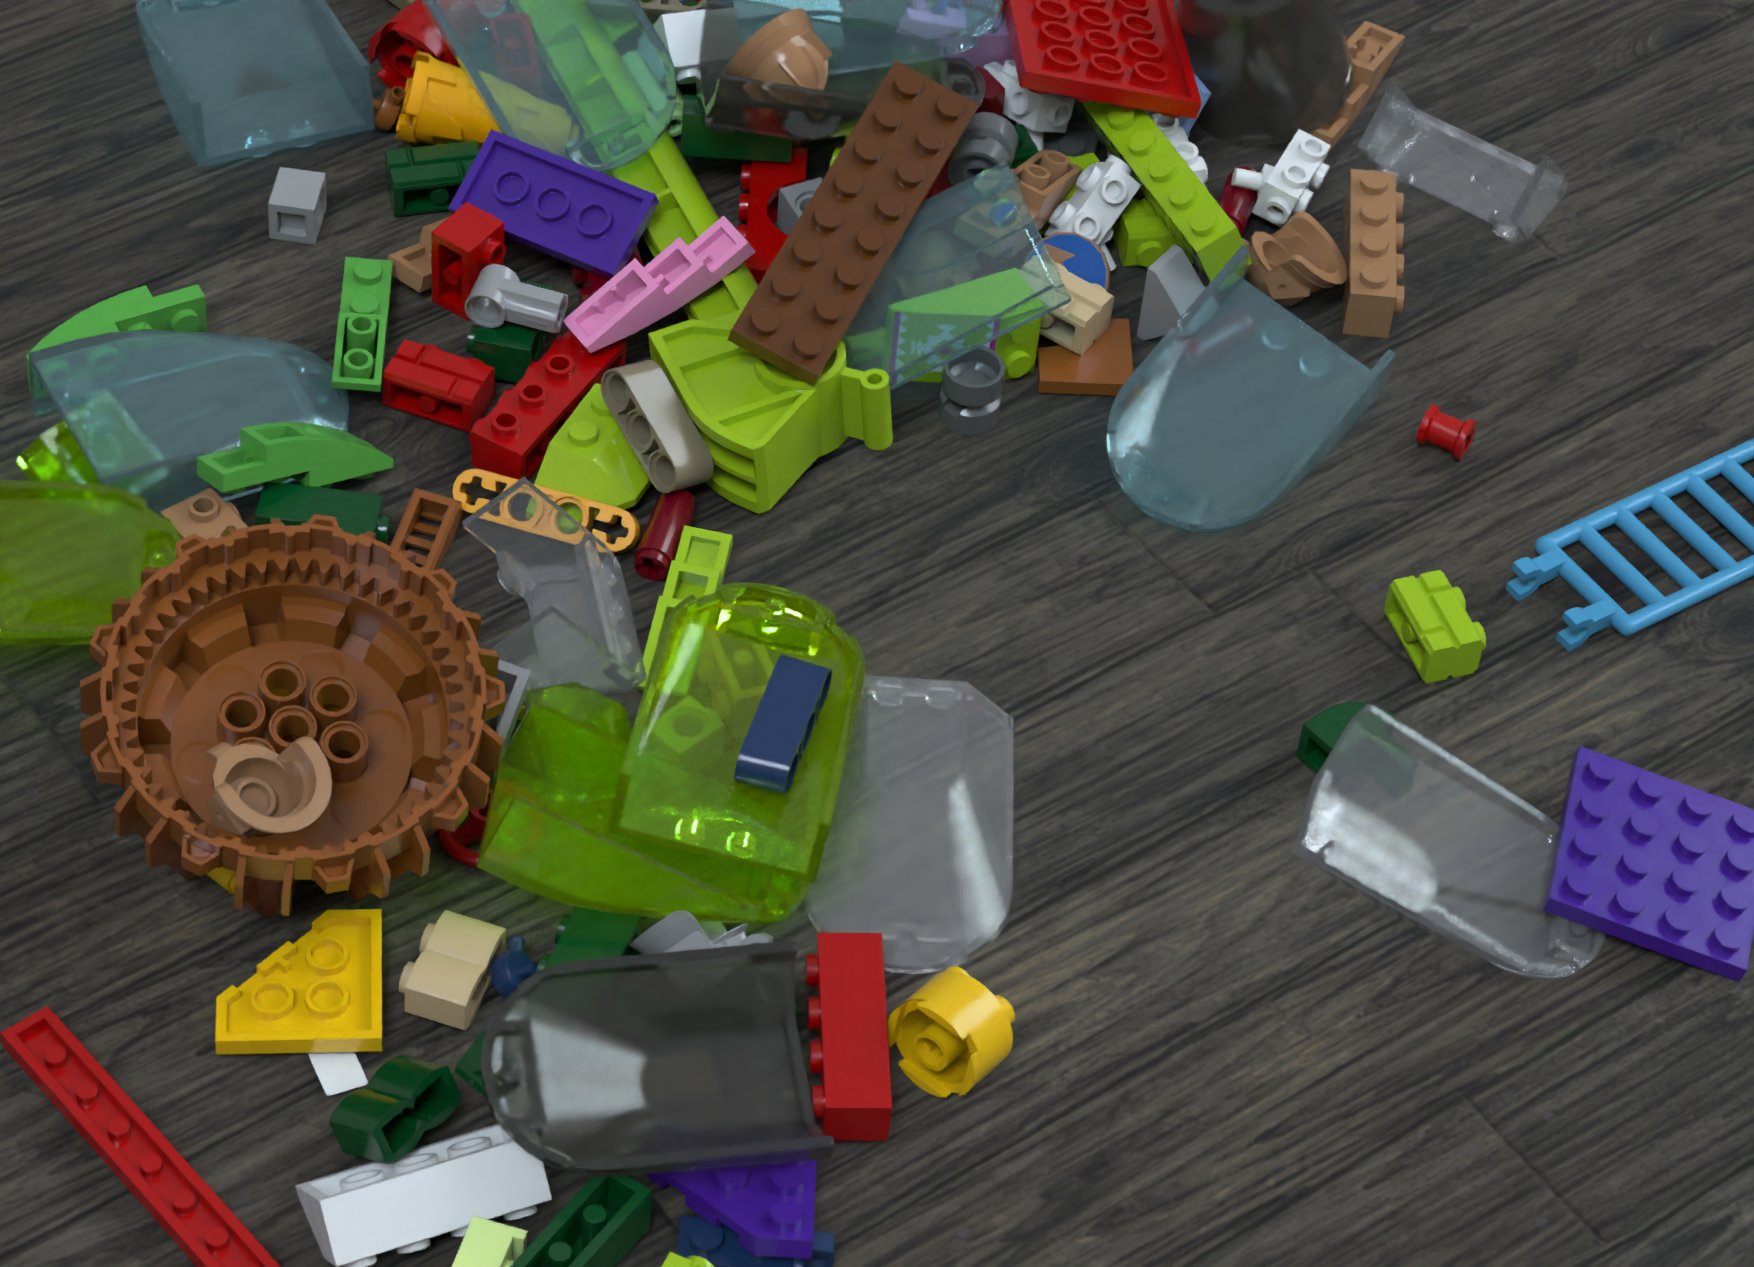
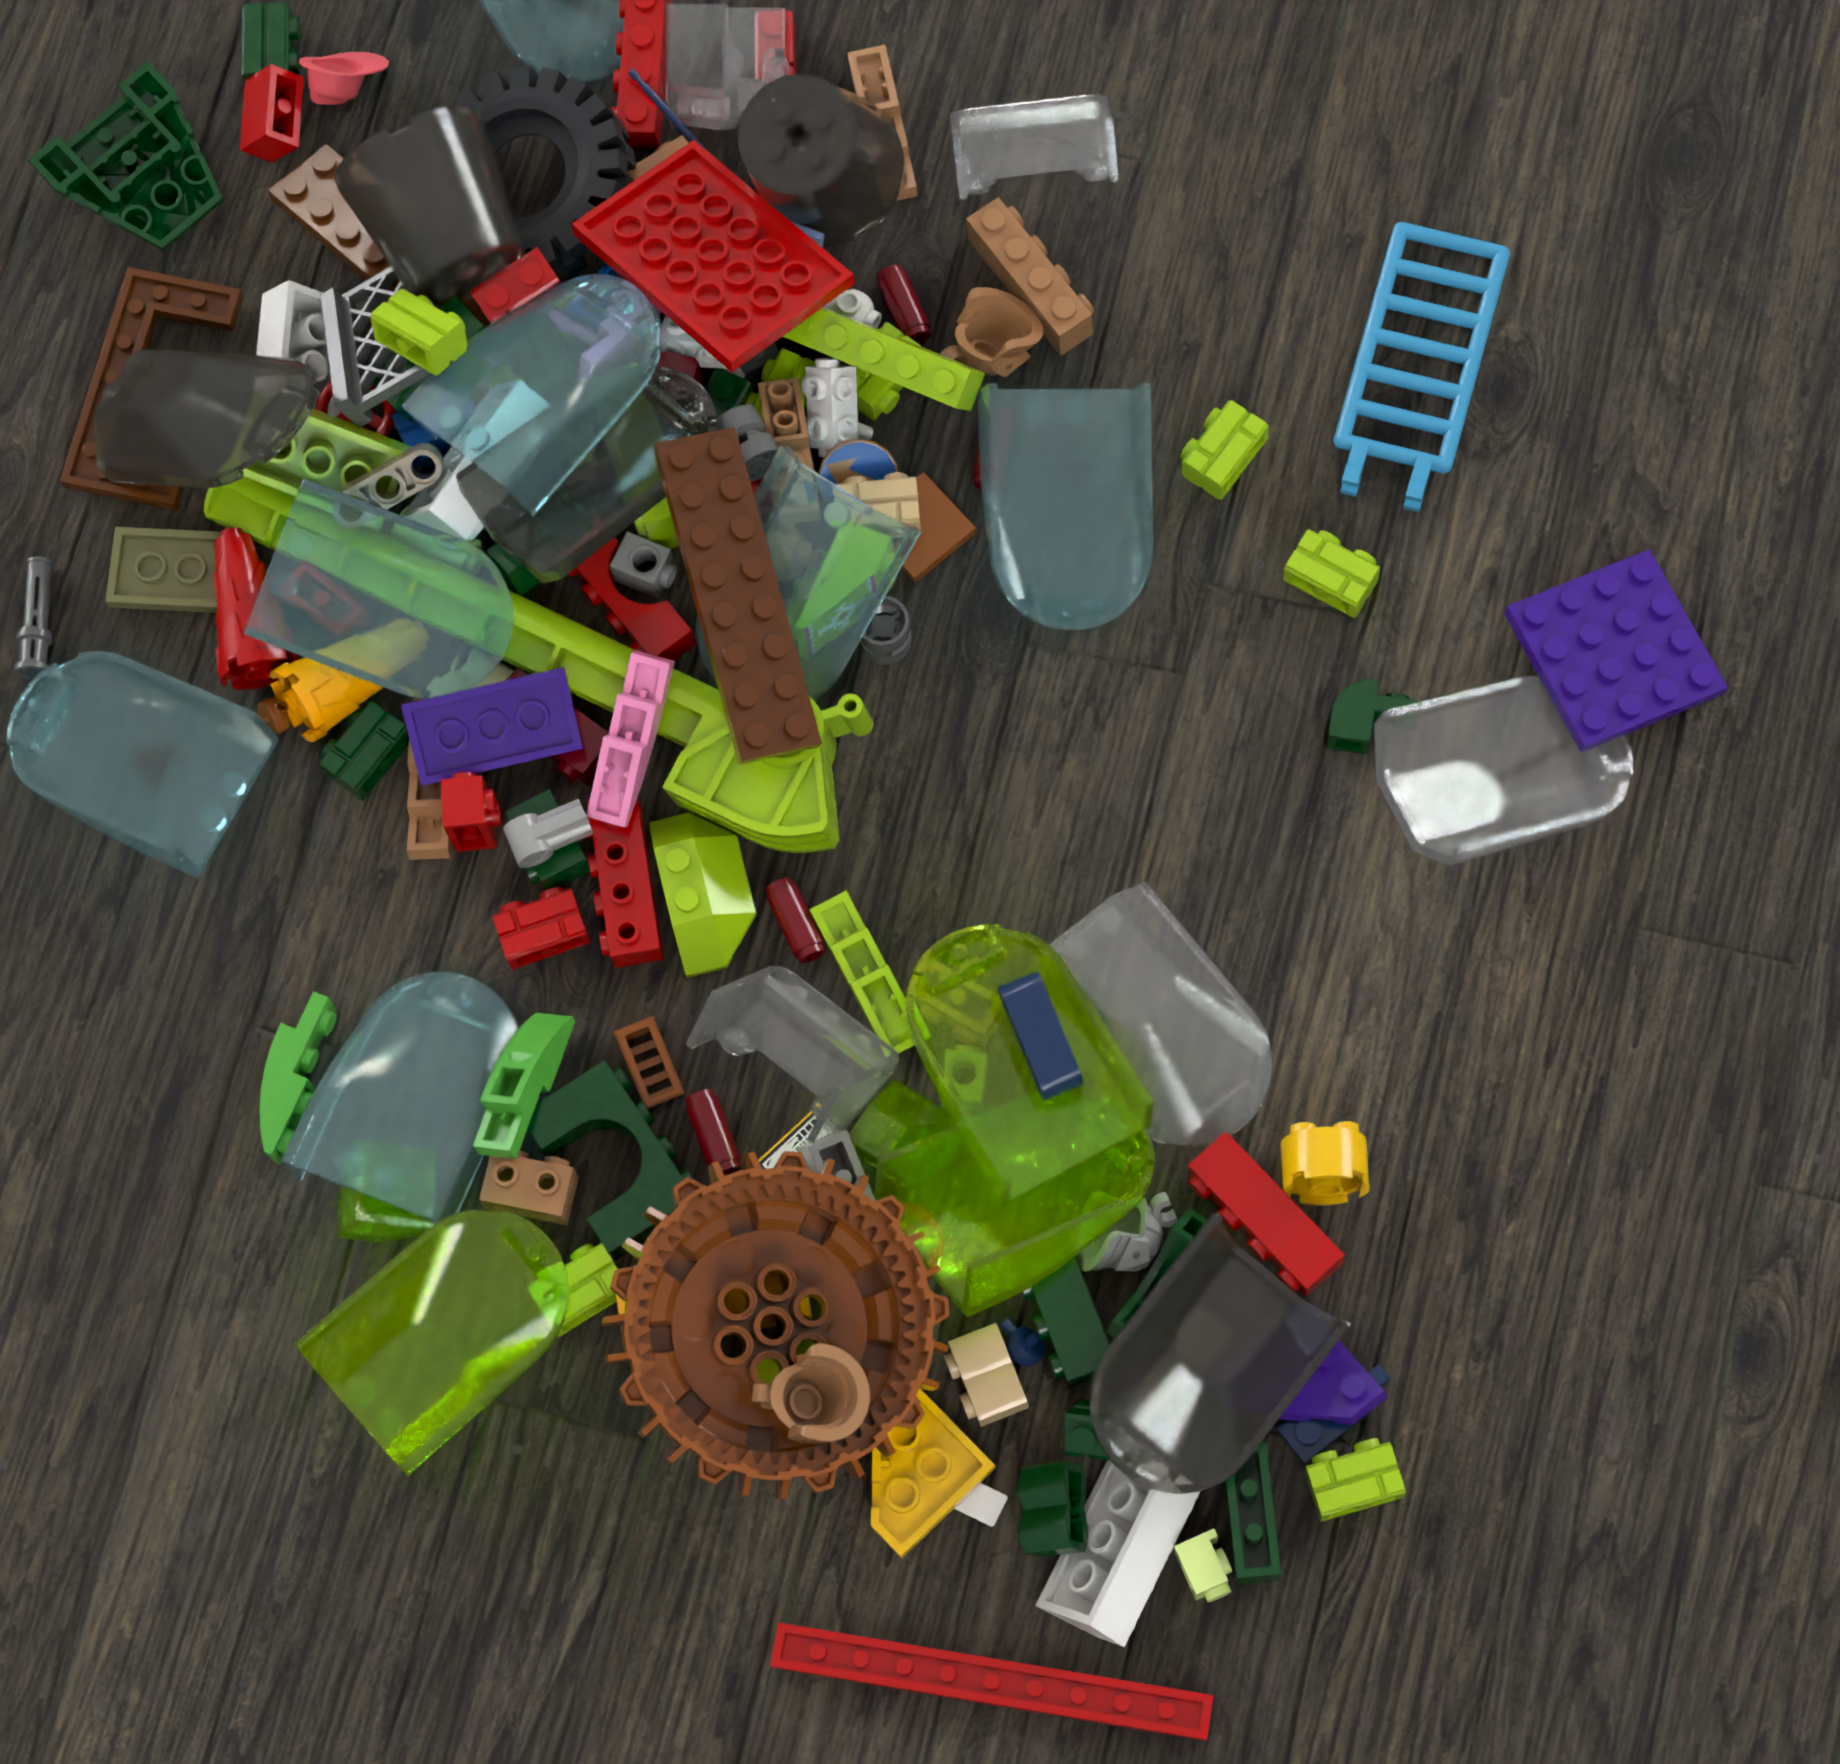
camera: 25 degrees left, 25 degrees up
light grey brick [268,167,327,245] -> none
bright green slope [331,257,393,392] -> none
light orange beam [452,469,640,554] -> none
dark tan beam [601,360,714,493] -> none
medium nougat helmet [726,8,833,116] -> none
light grey slope [1137,244,1215,340] -> none
white brick [1231,129,1331,228] -> none
red bush [1416,404,1477,461] -> none
none -> lime brick [1180,400,1269,500]

